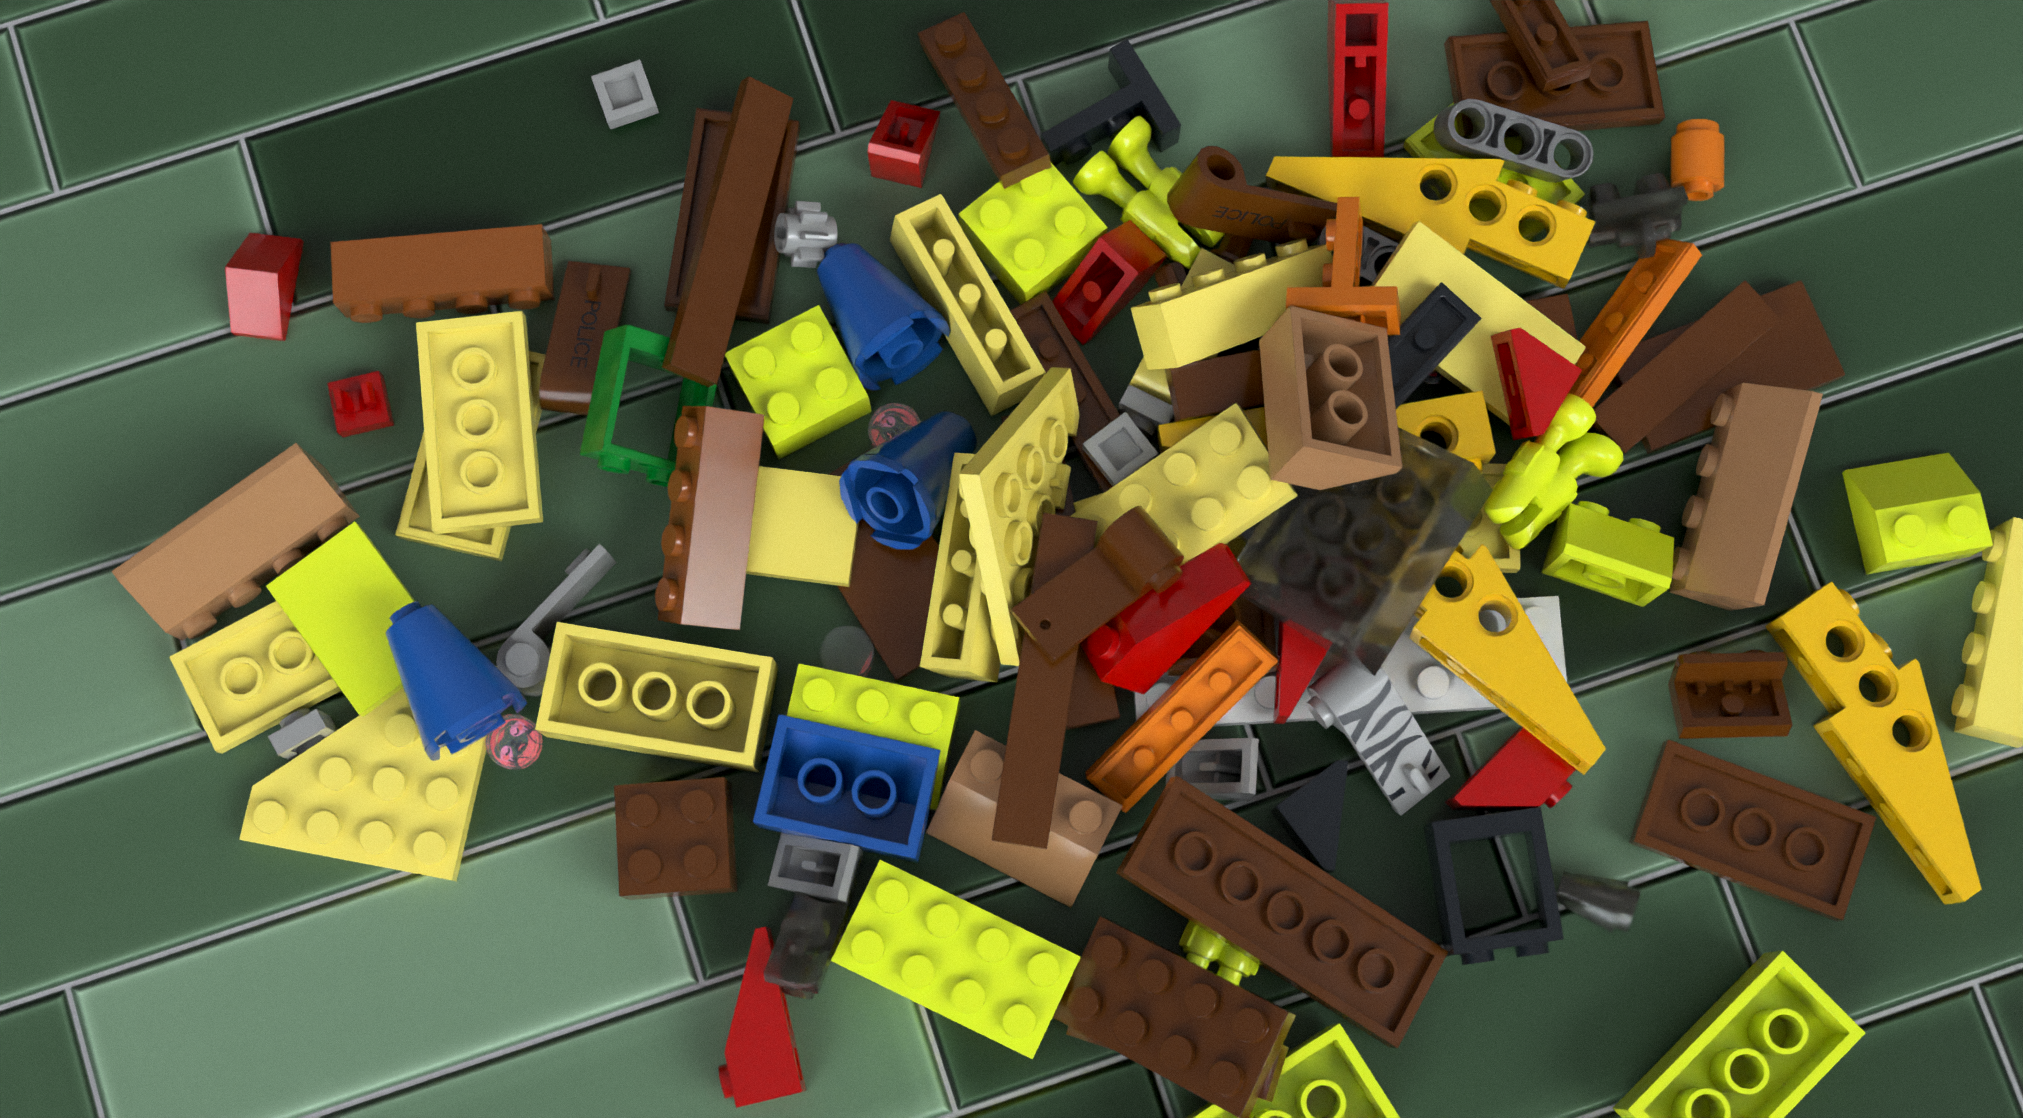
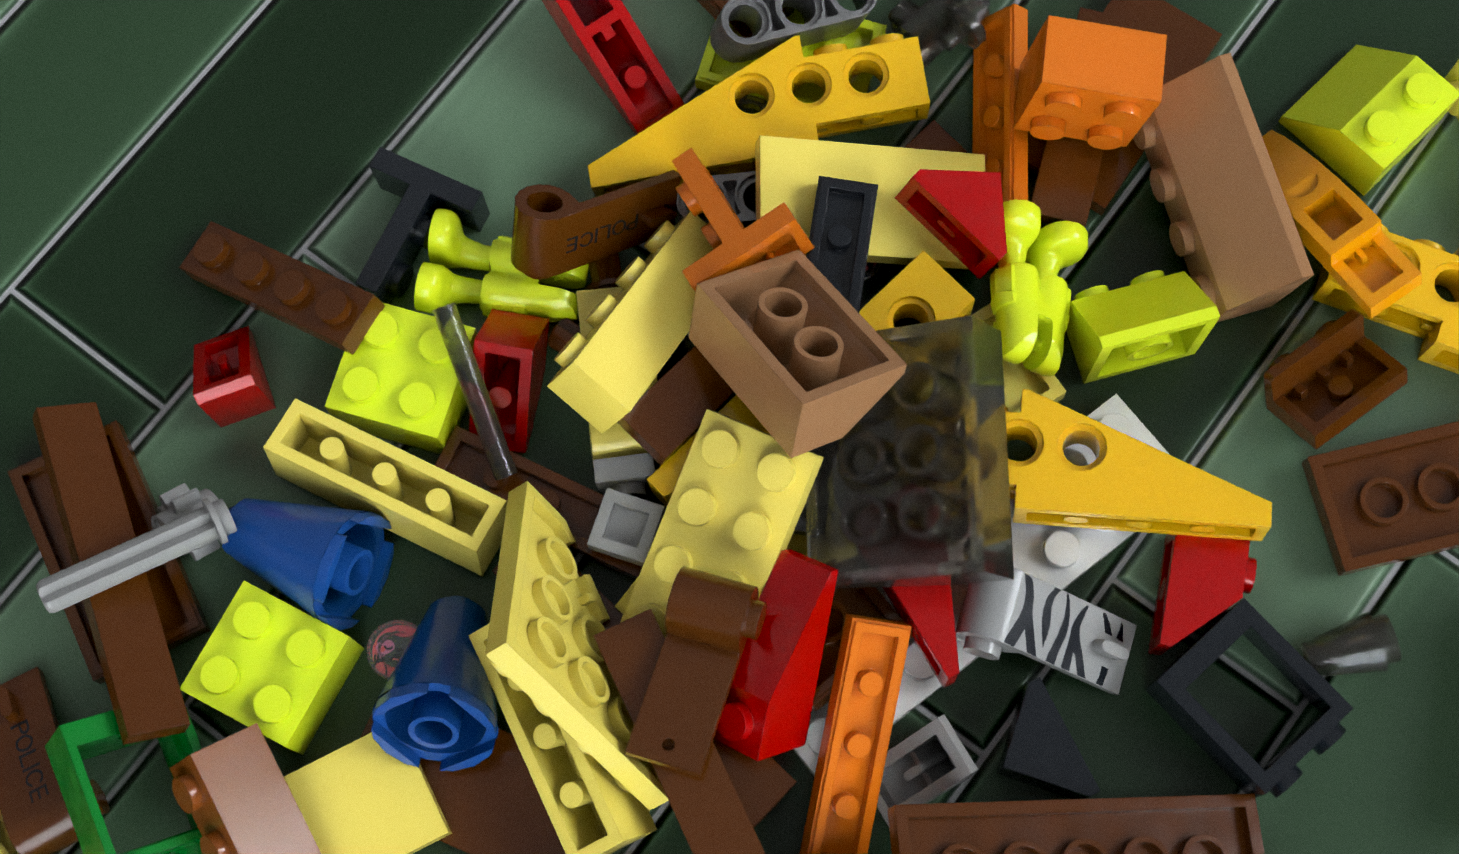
camera: 30 degrees left, 5 degrees down
none -> light grey axle [36,498,237,613]
none -> clear smoke bar [432,303,518,481]
none -> orange brick [1013,15,1167,150]
none -> light orange slope [1262,130,1422,319]

